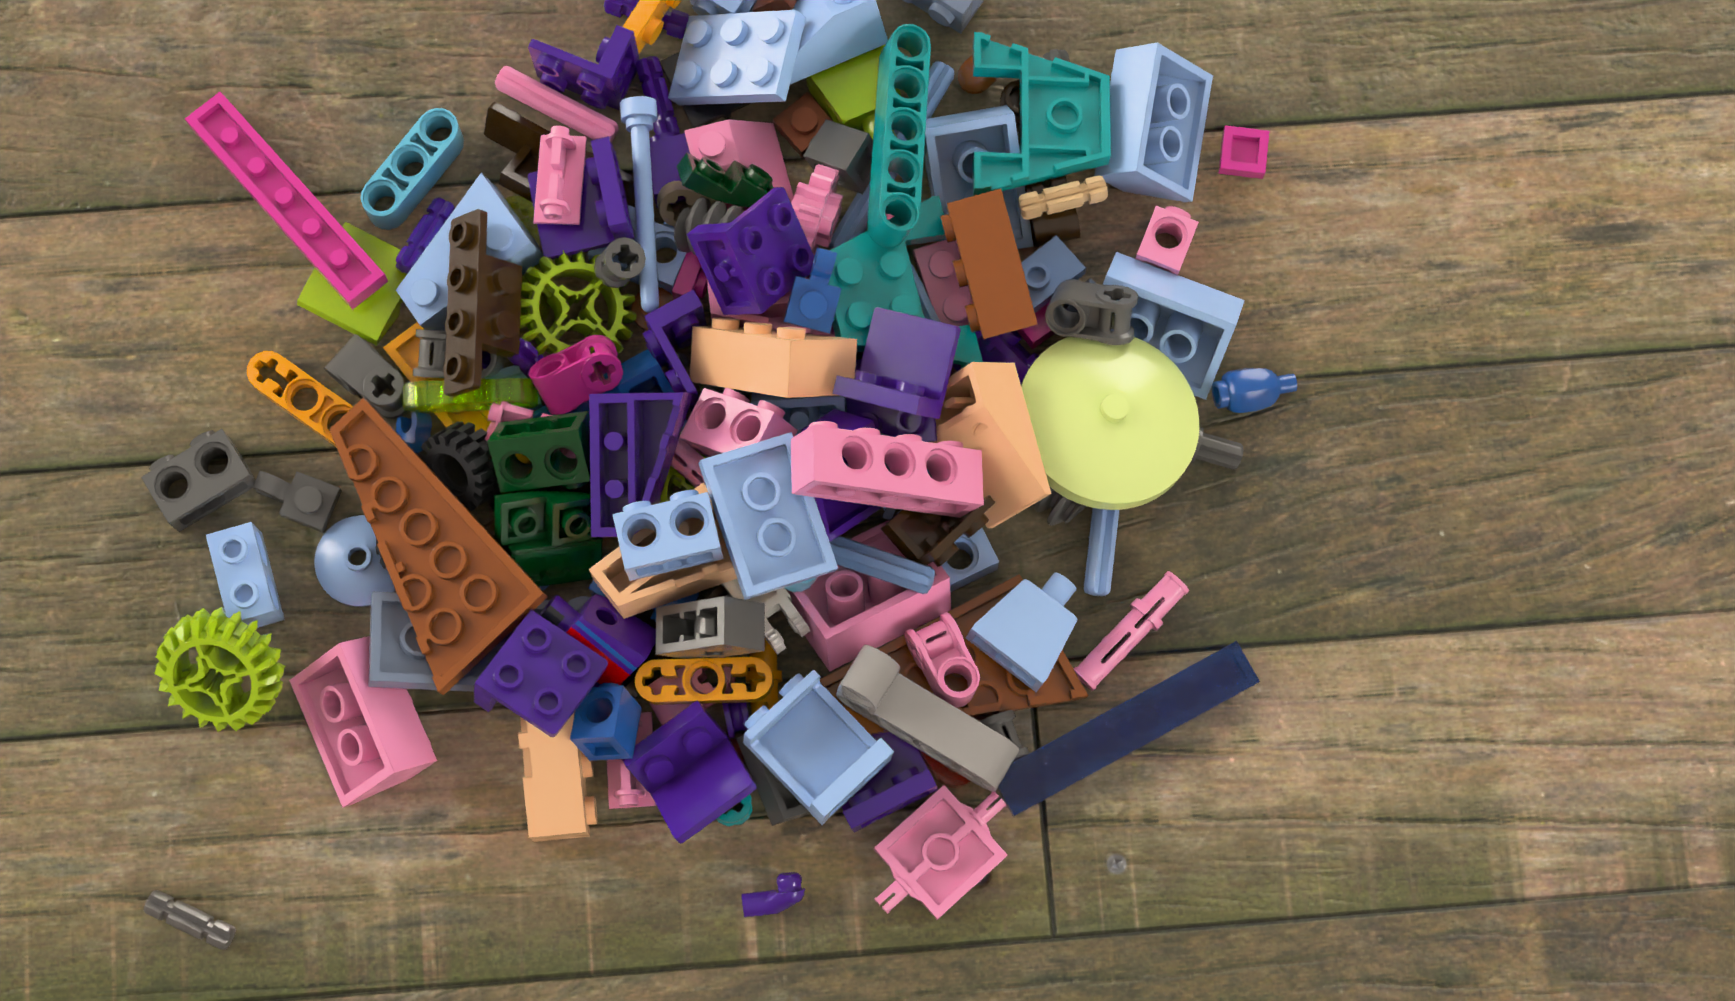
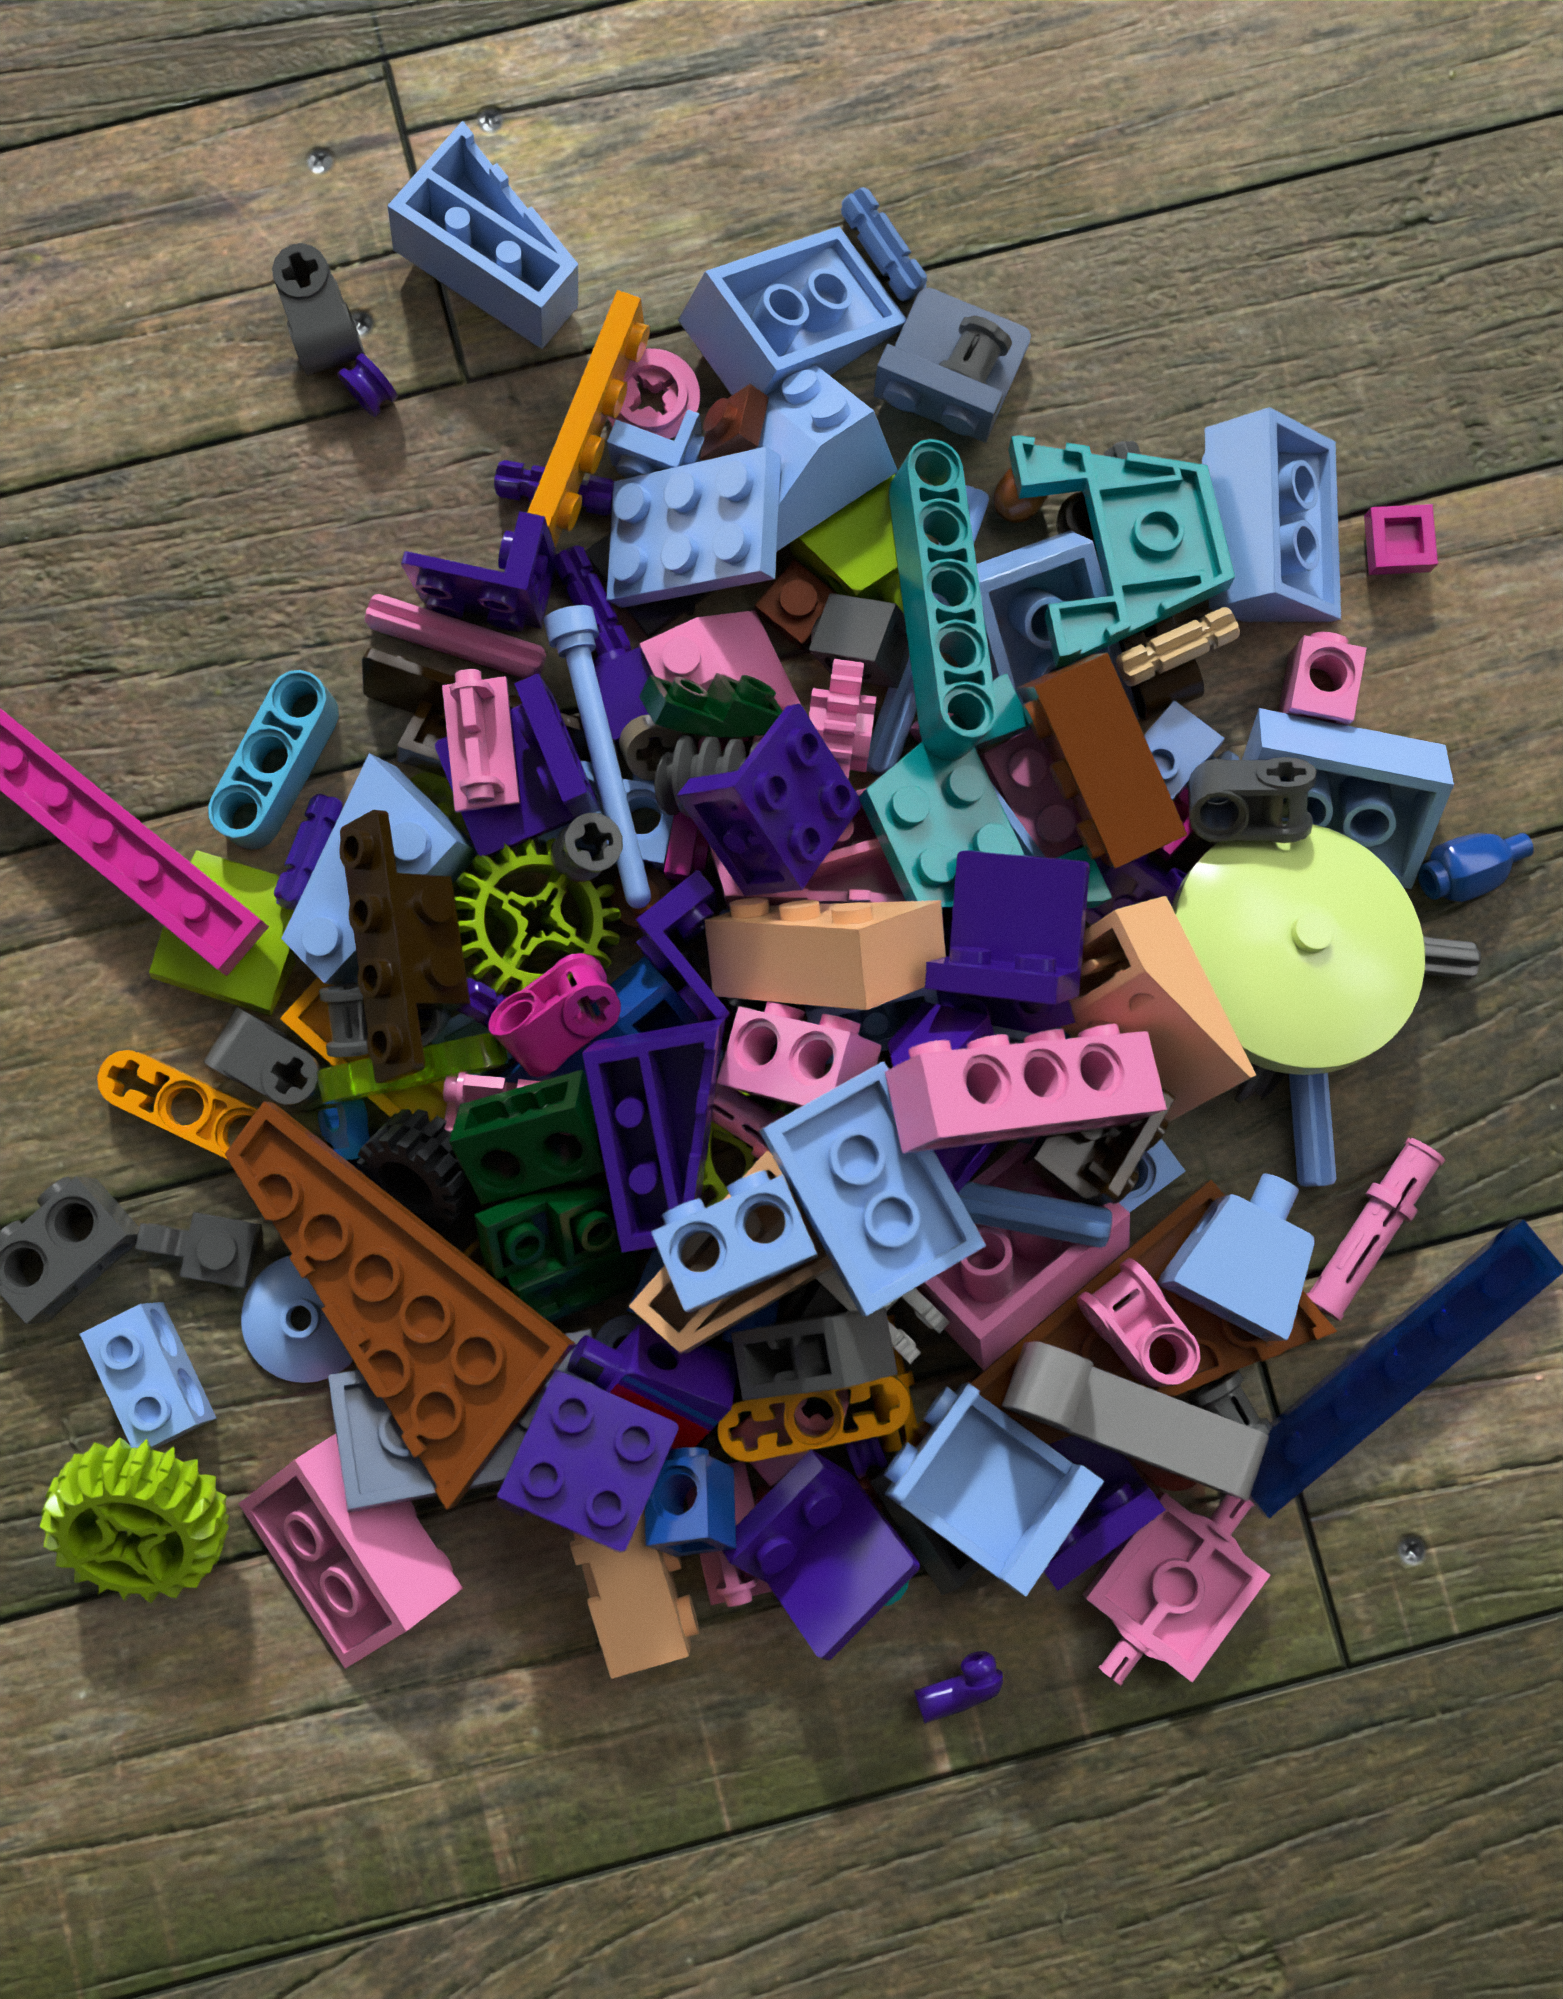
camera: 10 degrees left, 5 degrees up
flat silver axle [144,890,236,950] -> none
blue plate [783,248,842,334] -> none

